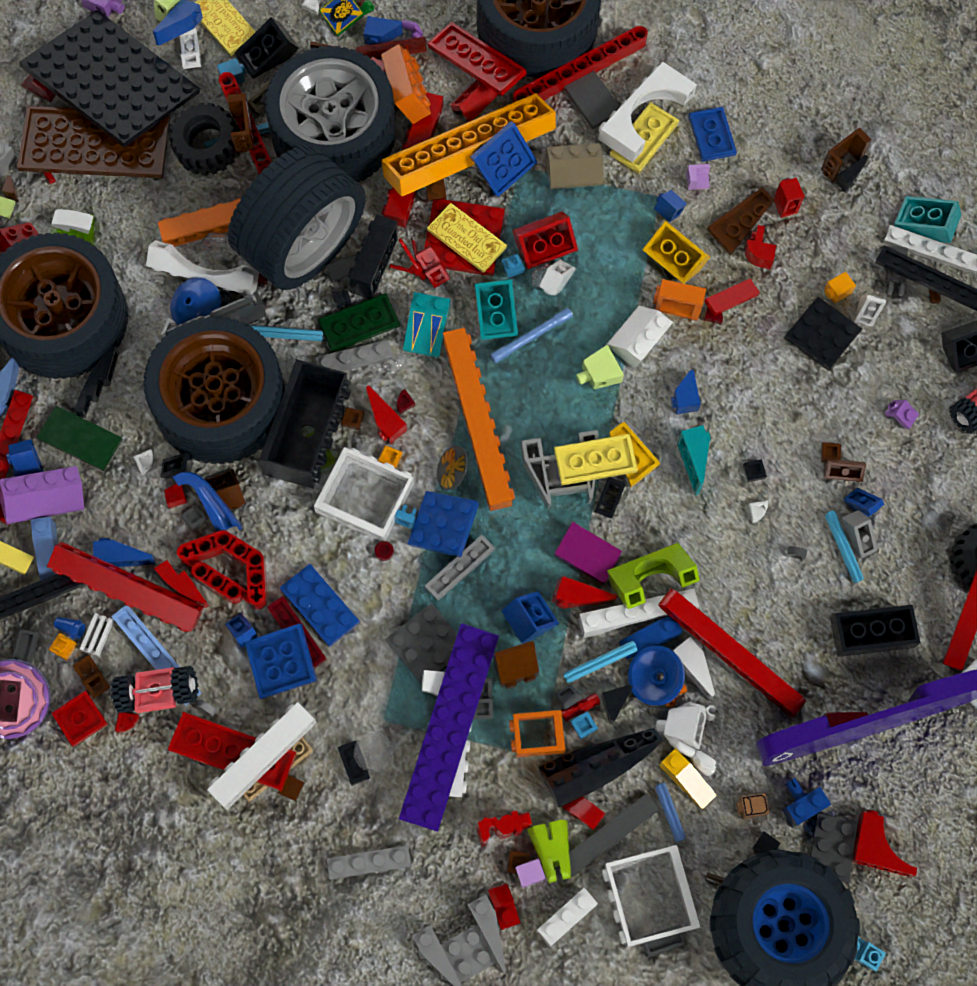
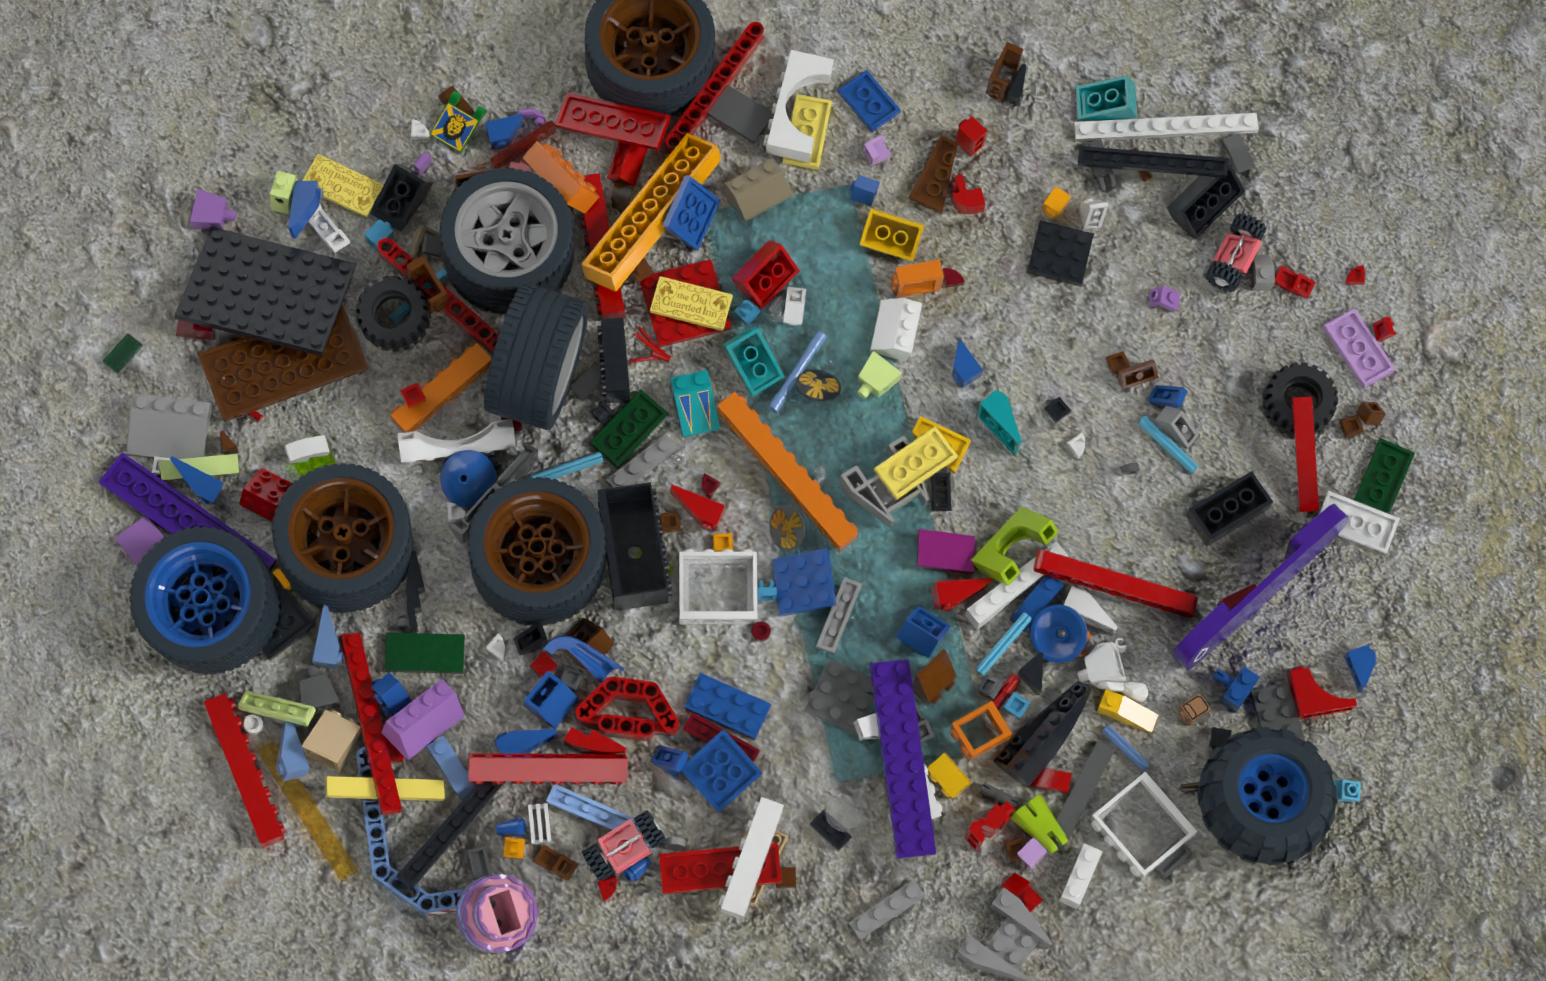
camera: 30 degrees left, 0 degrees up
red plate [51,690,108,747] -> none
red slope [415,245,450,288] -> none
red tile [704,279,760,316] -> none
none -> red tile [400,382,426,409]
none -> medium lavender tile [414,152,432,175]
none -> blue slope [524,671,579,729]
none -> dark brown slope [611,181,633,214]
none -> blue cone [622,856,652,882]
none -> shield [796,370,841,401]
none -> yellow brick [927,753,972,798]
none -> dark grey pin [979,782,1020,809]
none -> blue slope [1344,644,1377,692]

